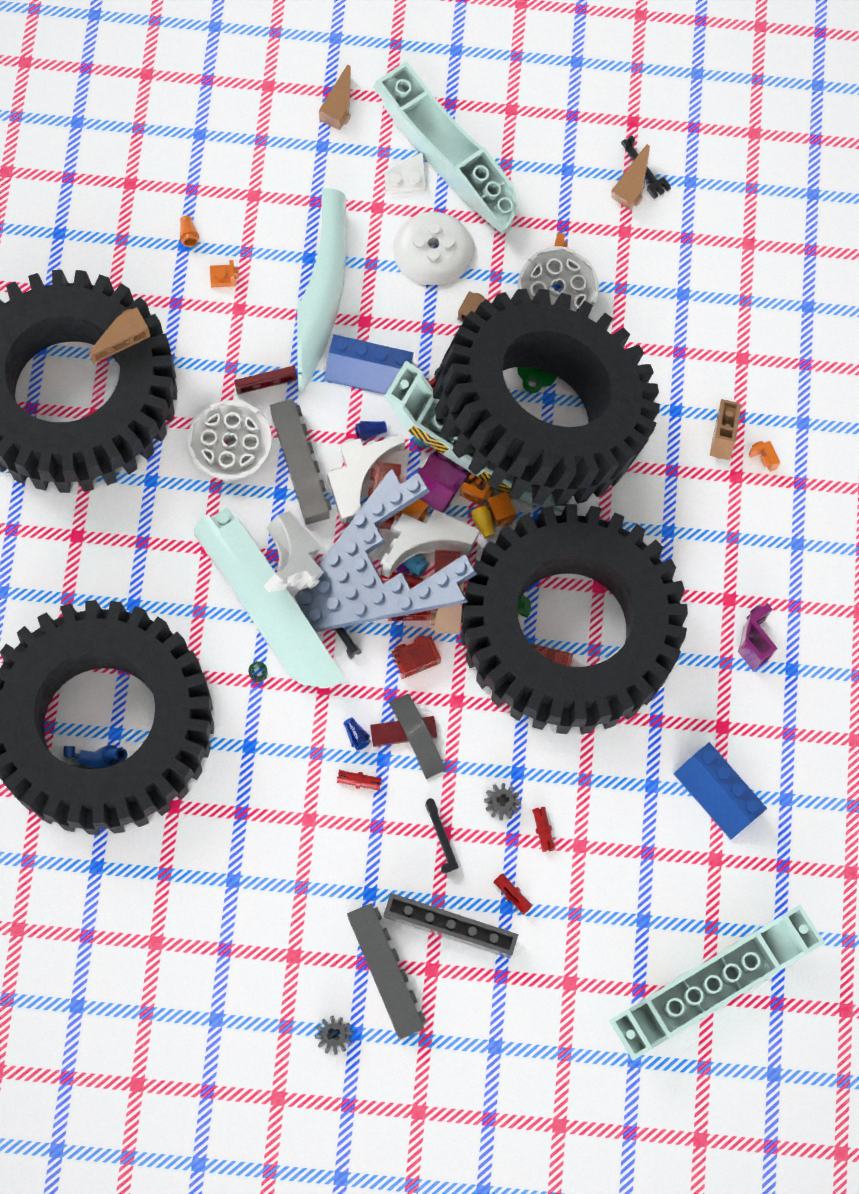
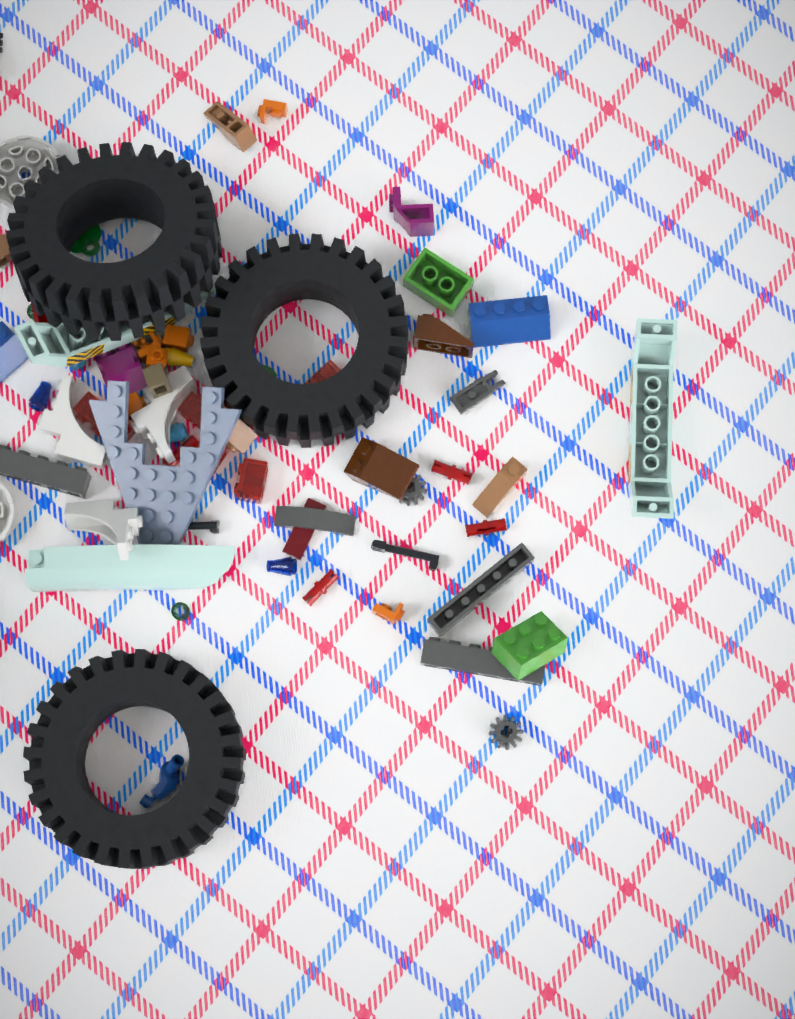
camera: 50 degrees left, 5 degrees up
none -> dark tan brick [142,363,173,399]
none -> orange bracket [146,346,168,371]
none -> reddish brown slope [343,437,420,501]
none -> orange bracket [372,602,405,625]
none -> bright green brick [403,247,474,318]
none -> reddish brown slope [414,314,474,358]
none -> dark grey hinge [450,370,506,415]
none -> medium nougat slope [472,456,528,518]
none -> bright green brick [492,611,568,680]

